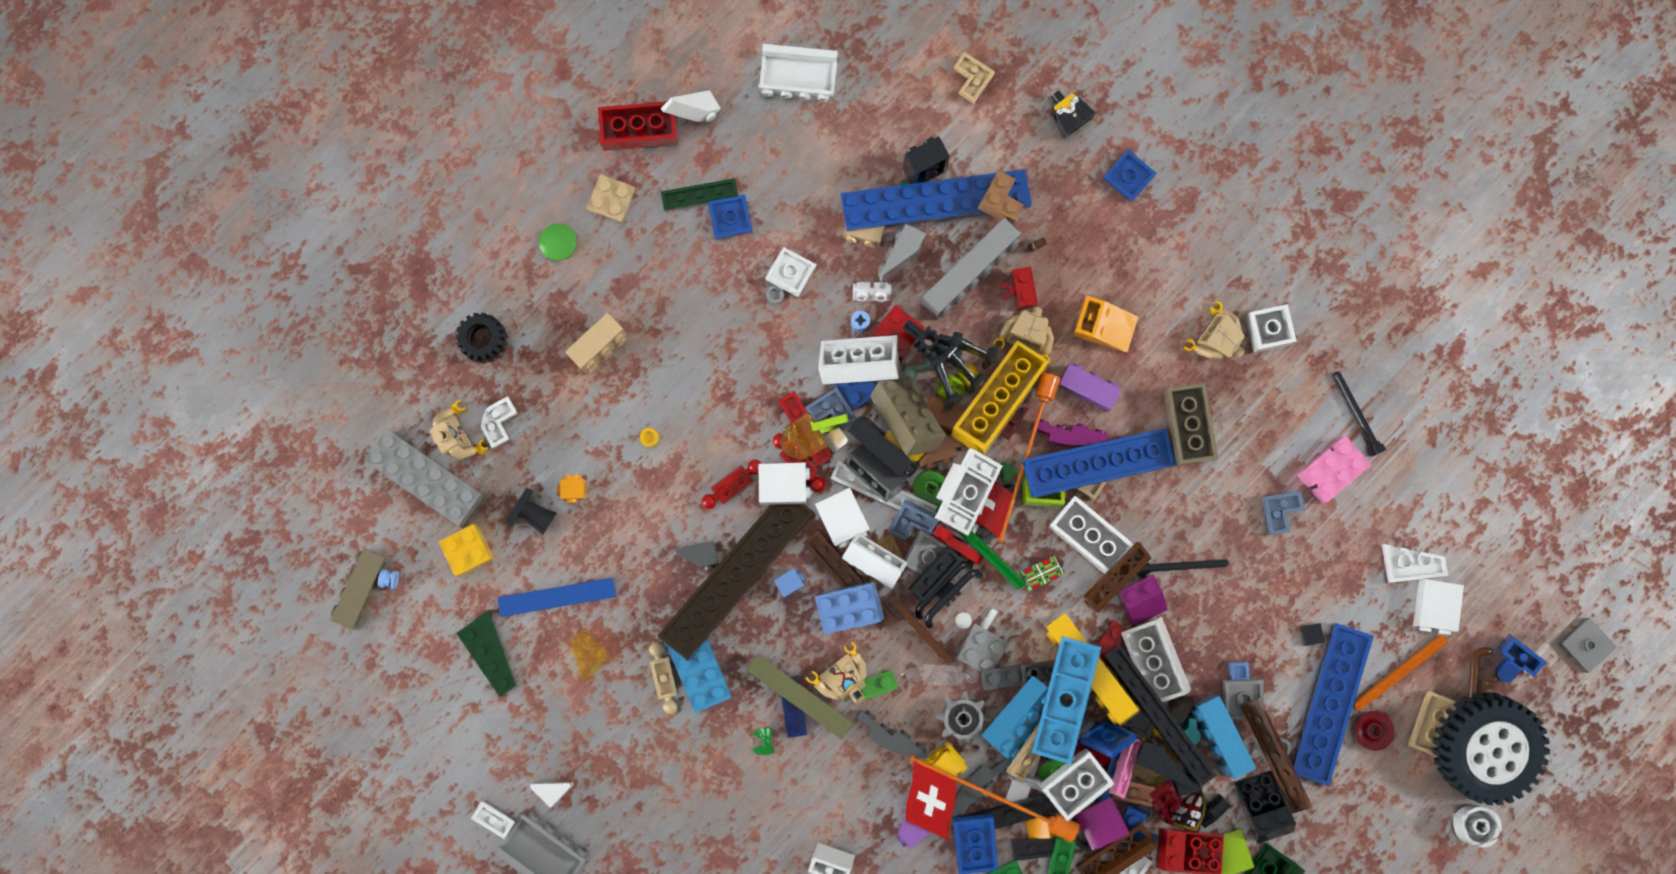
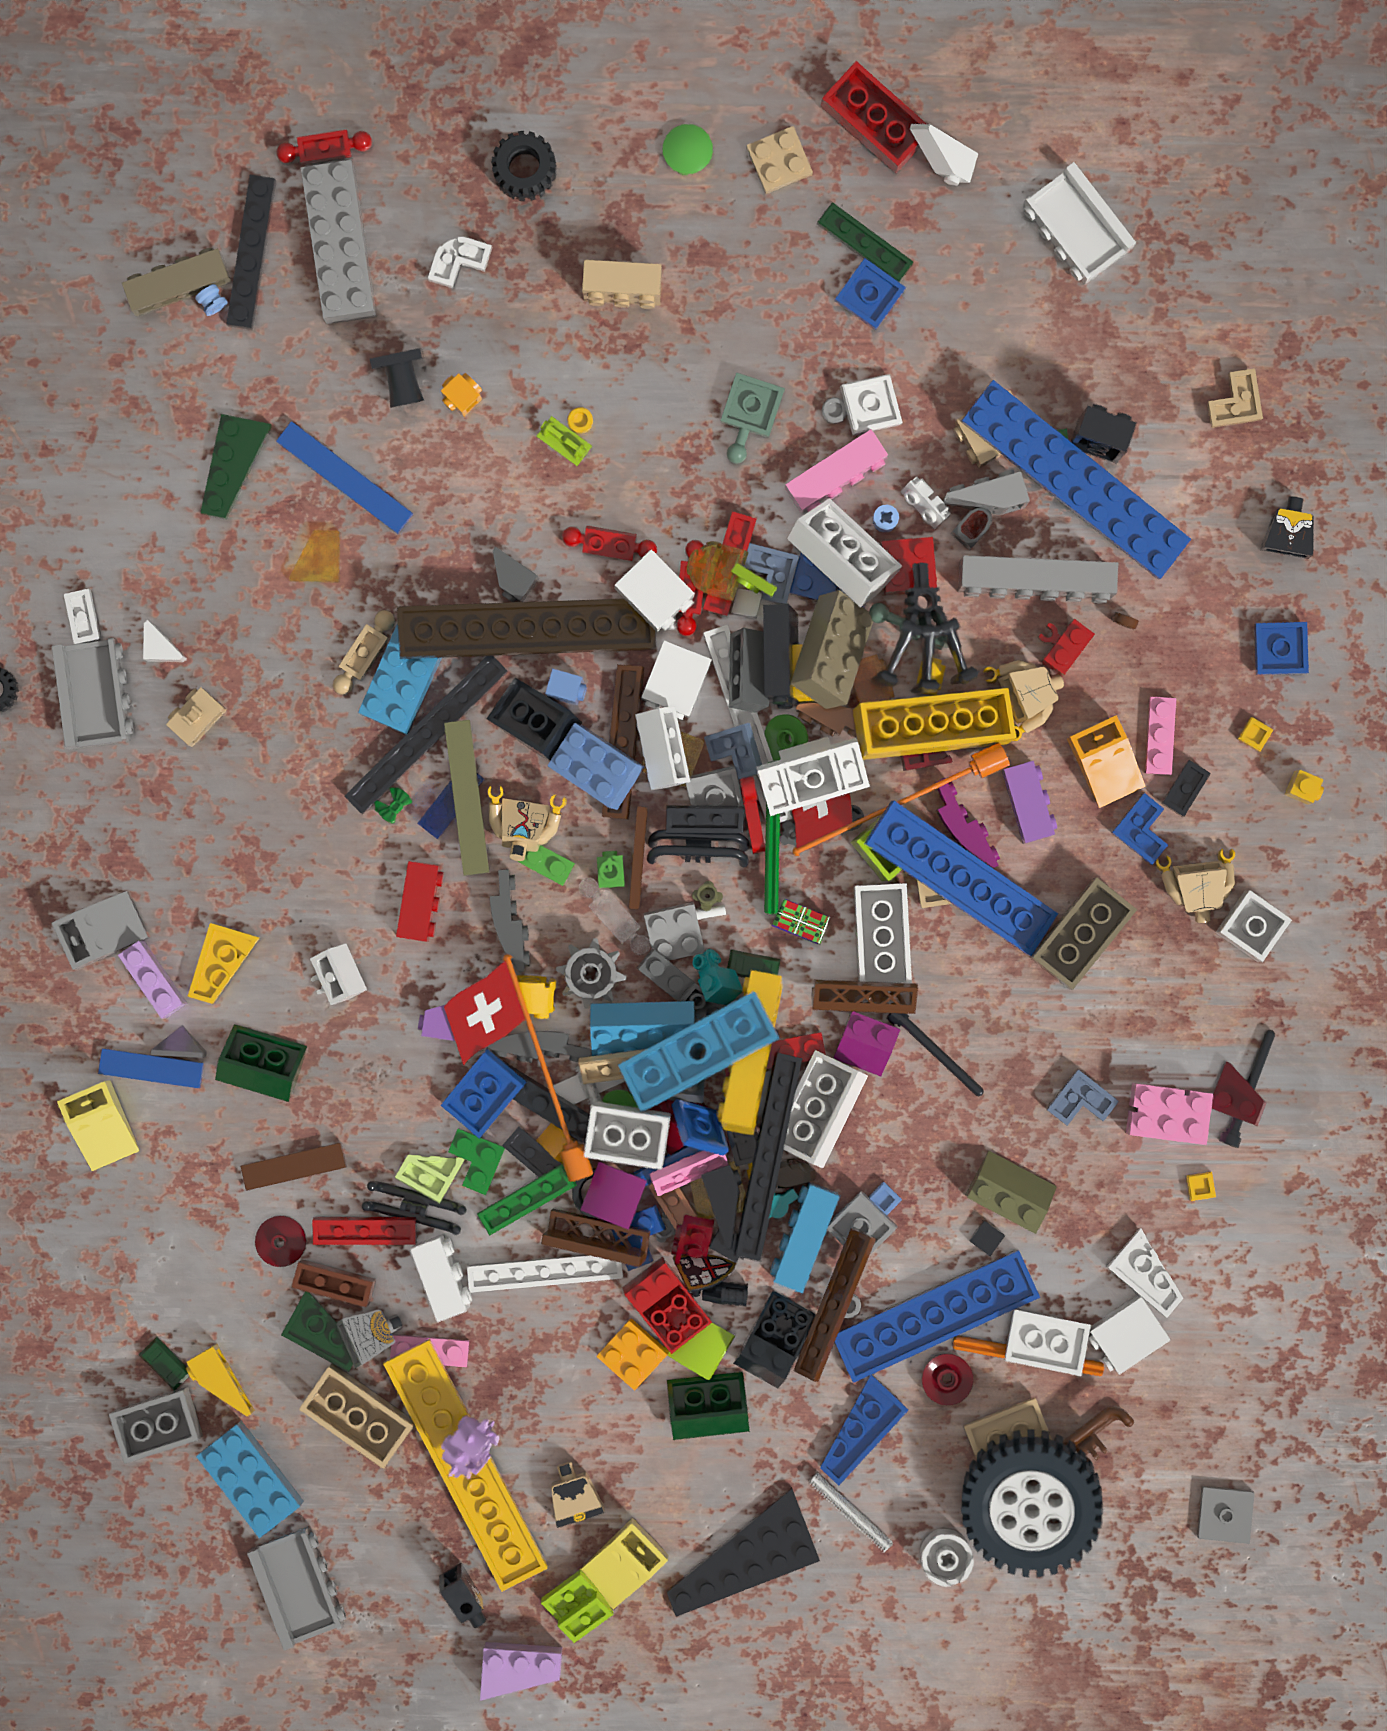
camera: 50 degrees right, 5 degrees up
tan torso [429,400,489,460] -> none
yellow brick [438,524,495,577] -> none
lime head [936,374,965,400] -> none
white sticker [955,612,972,629] -> none
medium nougat brick [978,170,1024,224] -> none
green slope [1000,462,1018,483] -> none
blue brick [1495,634,1547,683] -> none
none -> tan brick [166,687,227,747]
none -> black plate [226,175,276,330]
none -> red plate [276,130,372,165]
none -> black plate [344,656,508,815]
none -> red brick [396,861,444,942]
none -> black slope [486,677,583,762]
none -> lime hinge [536,416,592,466]
none -> bright green brick [597,851,625,888]
none -> olive plate [692,881,723,911]
none -> teal brick [692,949,743,1005]
none -> sand green plate [720,372,785,464]
none -> dark green tile [727,949,781,978]
none -> bright pink brick [785,429,888,514]
none -> white axle [808,1473,893,1553]
none -> blue wing [820,1375,909,1486]
none -> rock [951,508,992,550]
none -> olive slope [965,1150,1057,1234]
none -> white plate [1004,1309,1091,1376]
none -> blue plate [1111,793,1168,865]
none -> bright pink plate [1145,697,1176,775]
none -> black plate [1161,760,1211,817]
none -> yellow tile [1185,1171,1216,1201]
none -> dark red wing [1211,1061,1267,1127]
none -> yellow tile [1237,717,1273,752]
none -> yellow brick [1284,770,1324,805]

